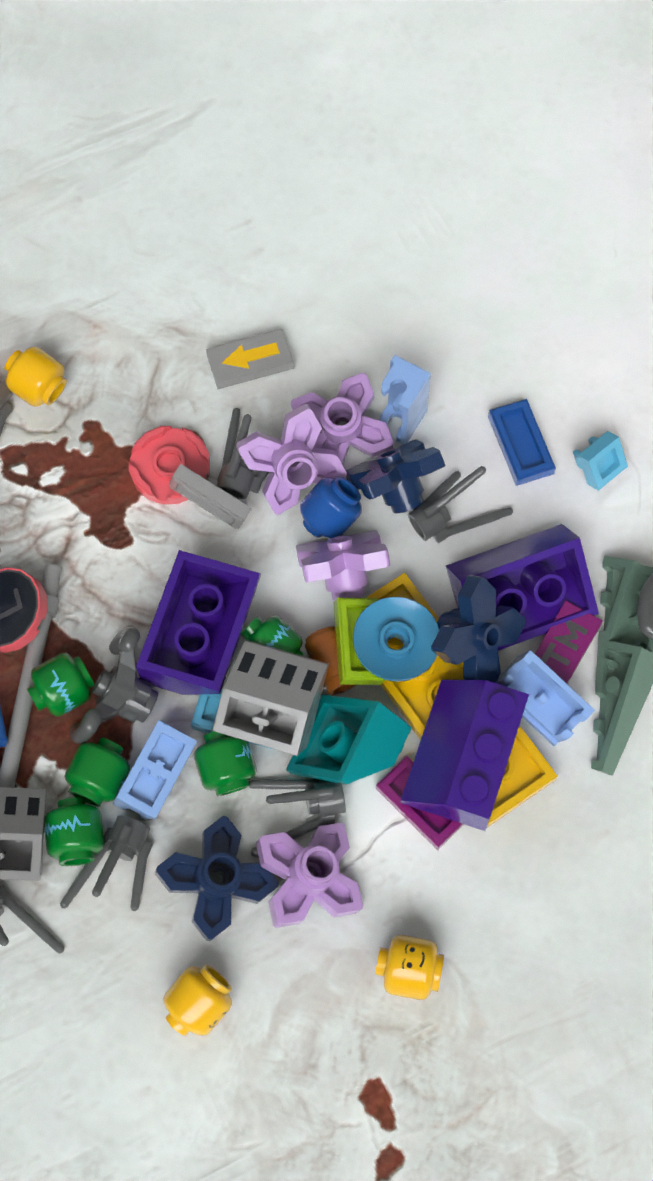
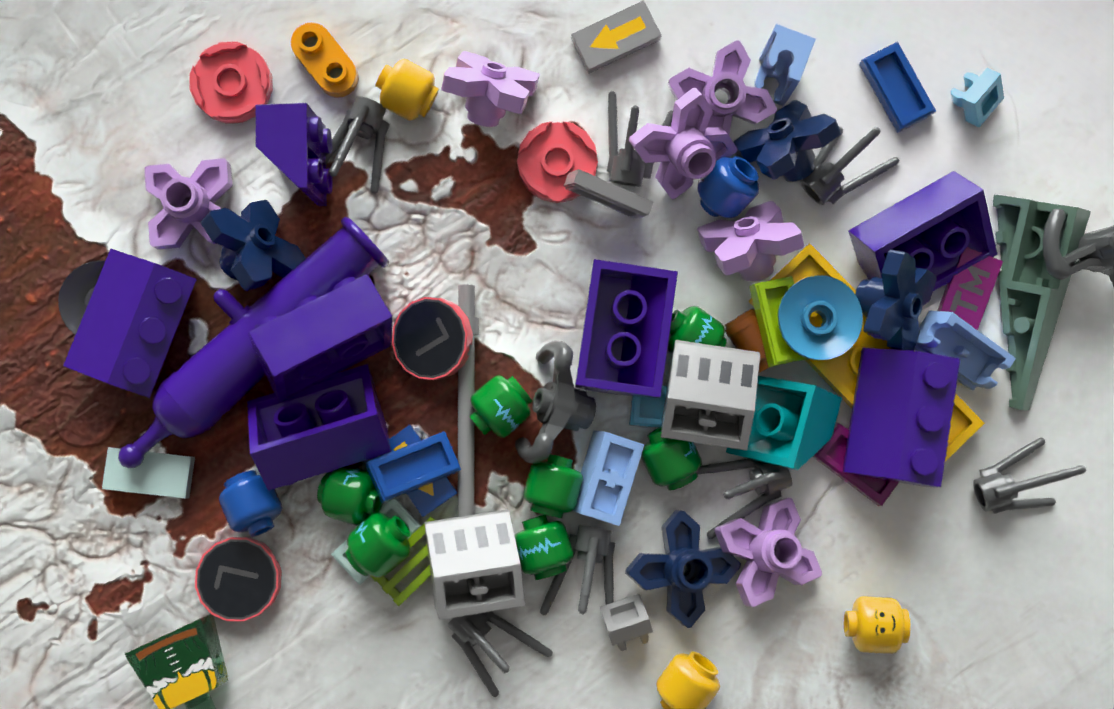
camera: 15 degrees left, 15 degrees up
none -> lavender plant [441,51,540,127]
none -> light grey tile [600,594,653,651]
none -> dark grey plant [973,438,1086,514]

